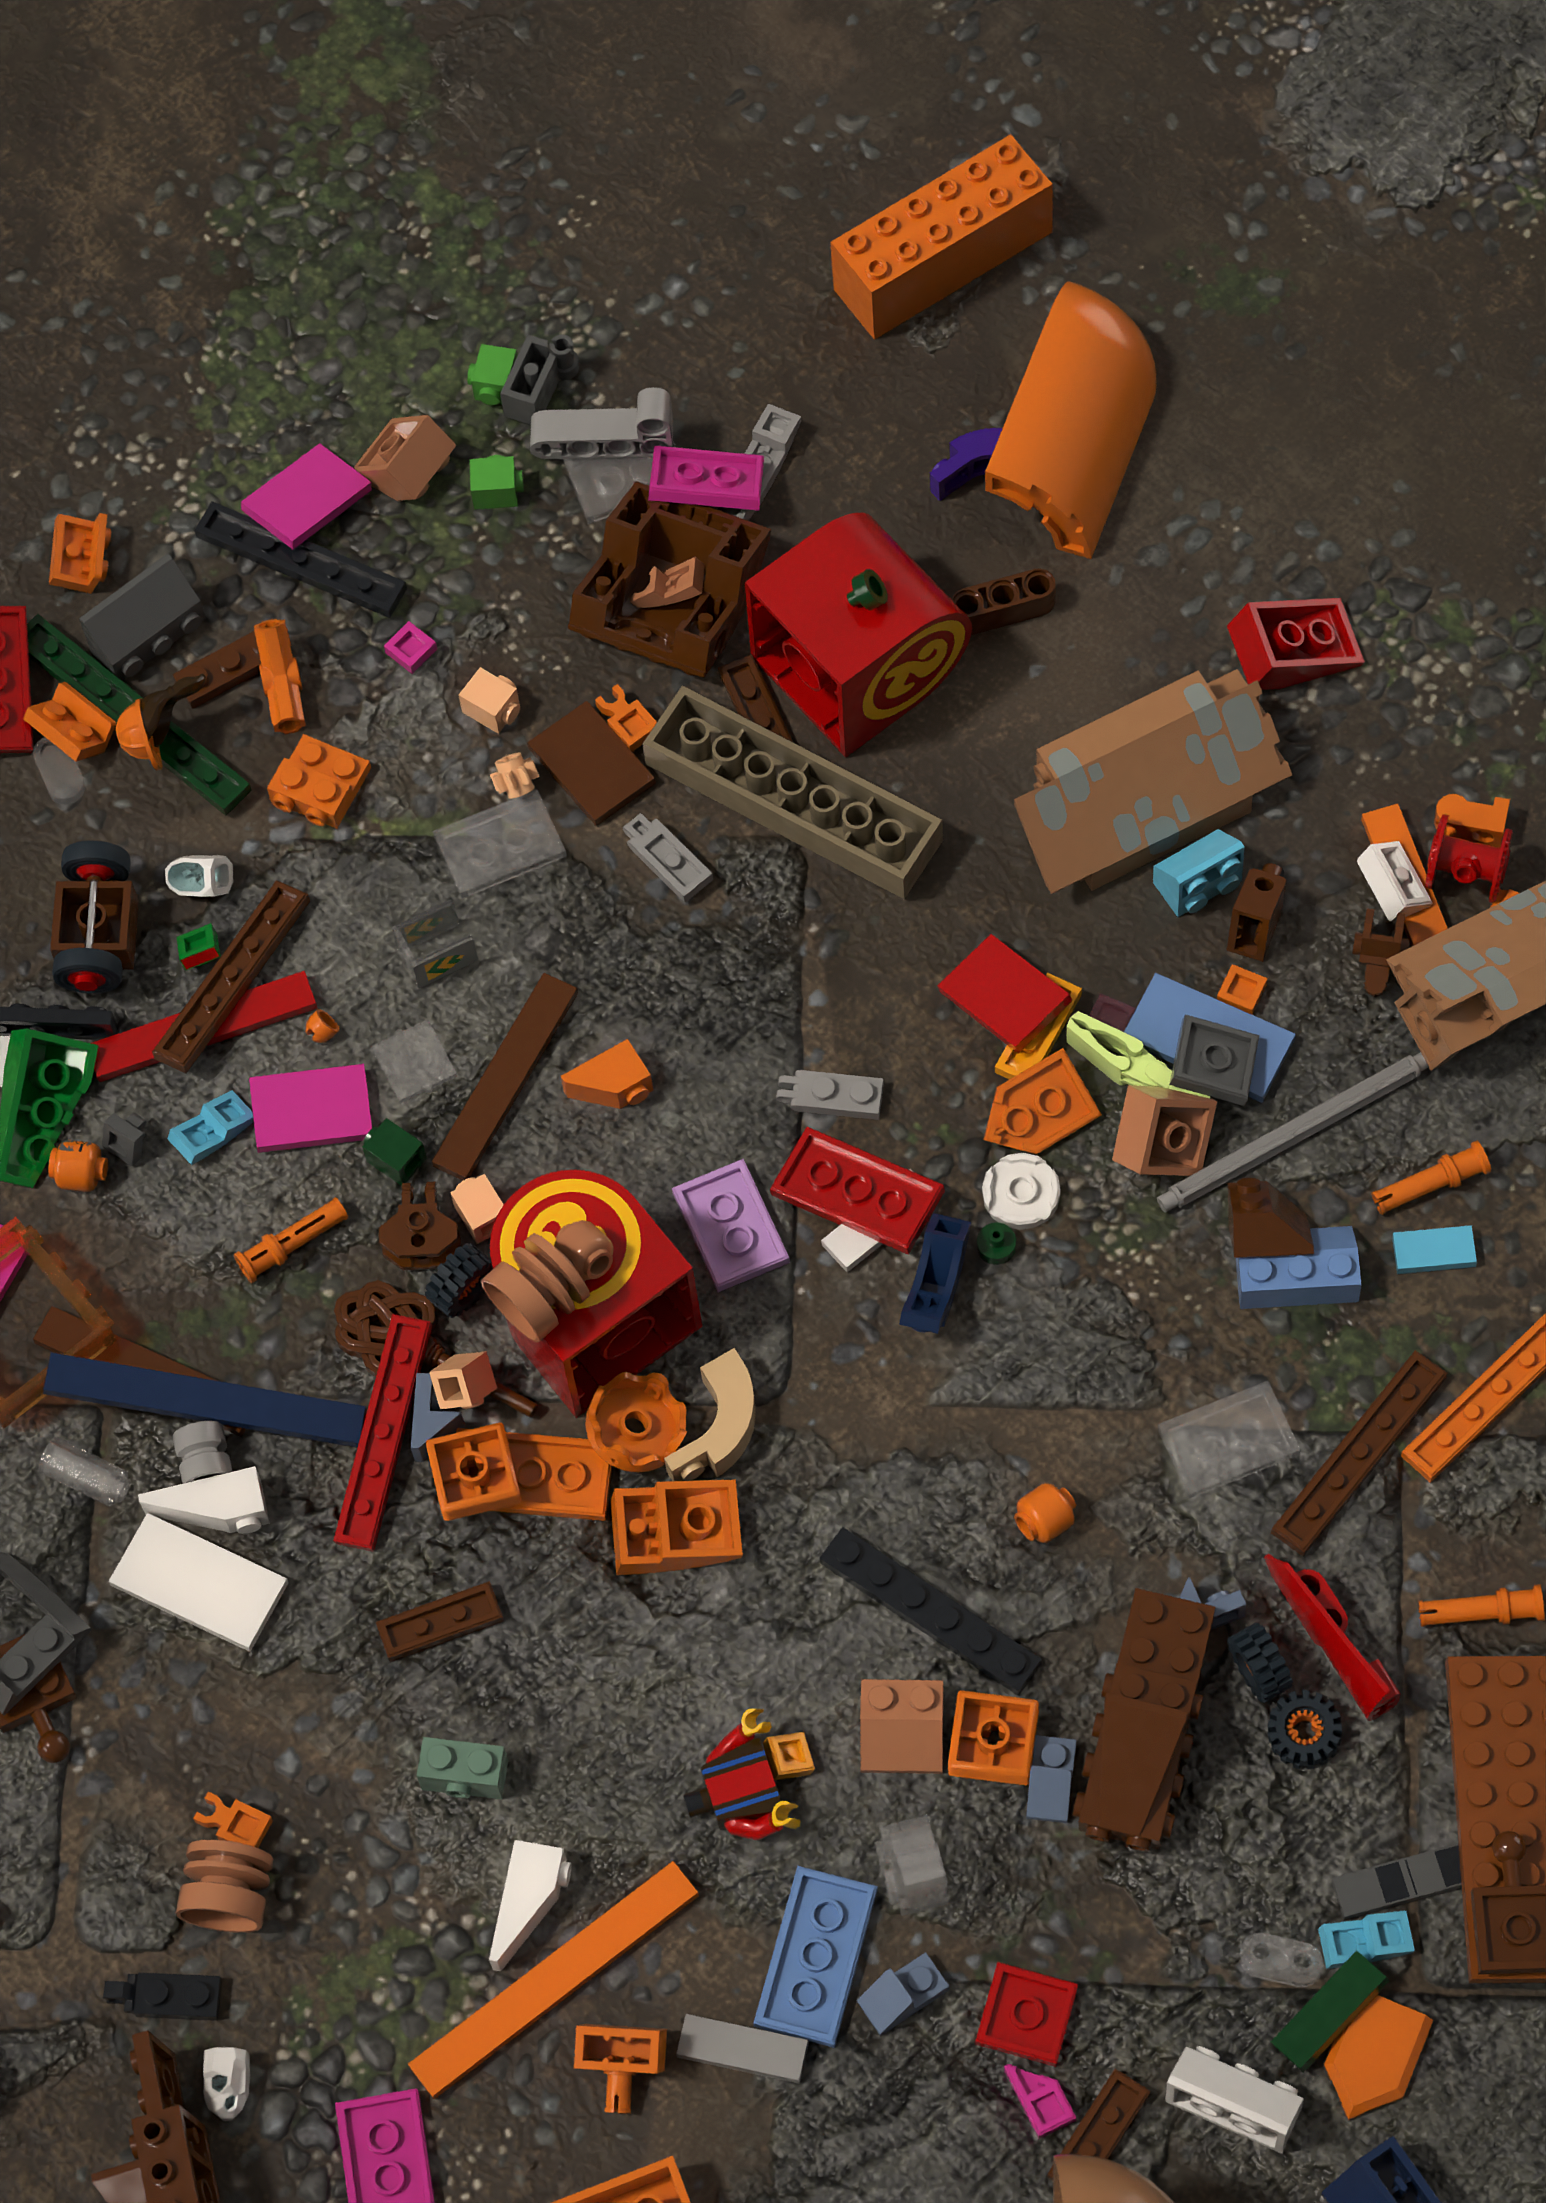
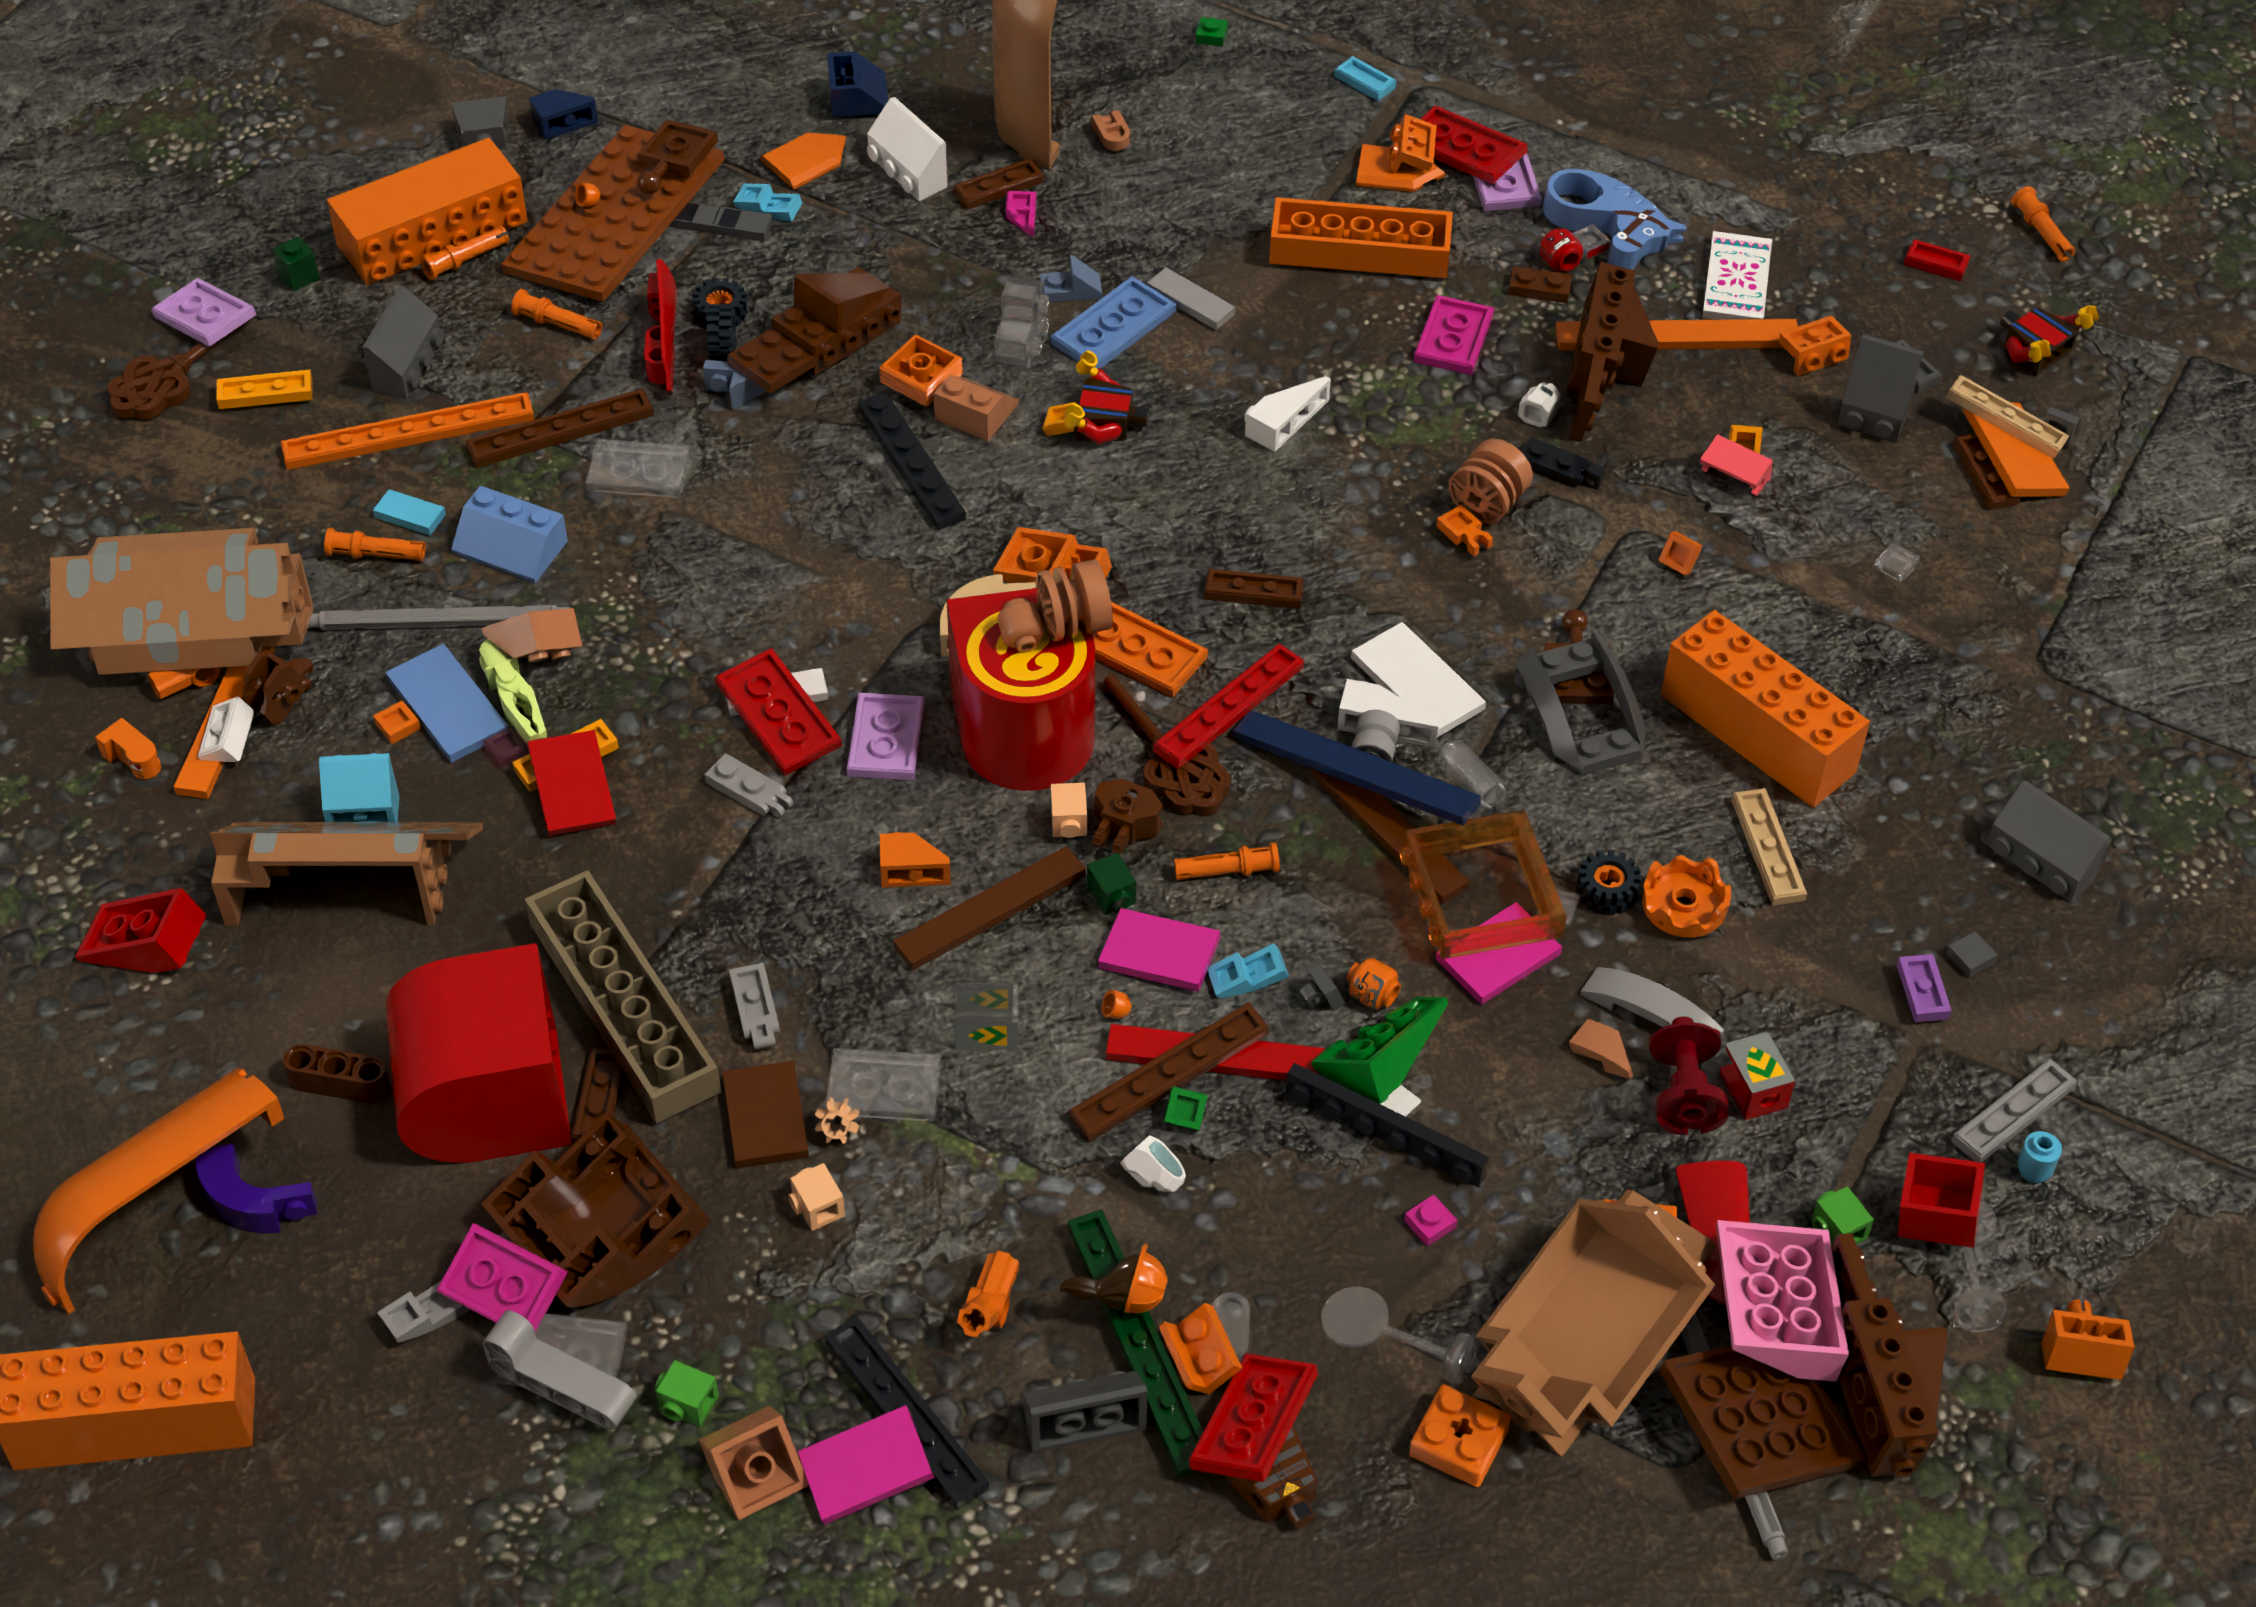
camera: 160 degrees left, 15 degrees down
orange bracket [49,513,111,594] -> none
brick [50,841,139,994] -> none
reddish brown plate [172,631,261,709] -> none
orange plate [267,734,371,829] -> none
clear piece [371,1019,457,1104] -> none
dark pink plate [384,621,437,674] -> none
orange tile [408,1861,699,2099] -> none
sand blue slope [411,1373,465,1462] -> none
sand green brick [417,1737,509,1800] -> none
black bush [425,1243,493,1318] -> none
orange brick [426,1422,522,1521] -> none
light nougat brick [429,1351,497,1409] -> none
bright green brick [467,344,518,405] -> none
dark grey hinge [500,334,580,425] -> none
orange brick [574,2024,667,2113] -> none
orange plate [595,684,657,752] -> none
nougat slope [630,557,705,608] -> none
dark green tile [847,569,888,610] -> none
dark blue arch [899,1213,971,1334] -> none
red tile [975,1962,1078,2067] -> none
dark green tile [977,1222,1016,1265] -> none
white tile [982,1153,1060,1230] -> none
orange tile [983,1048,1102,1154] -> none
orange head [1014,1483,1076,1543] -> none
sand blue slope [1026,1735,1076,1823] -> none
dark grey tile [1169,1014,1259,1106] -> none
reddish brown torso [1227,863,1287,962] -> none
reddish brown slope [1228,1178,1314,1258] -> none
clear plate [1239,1933,1323,1987] -> none
dark green tile [1271,1950,1389,2073] -> none
red hose [1425,814,1513,903] -> none

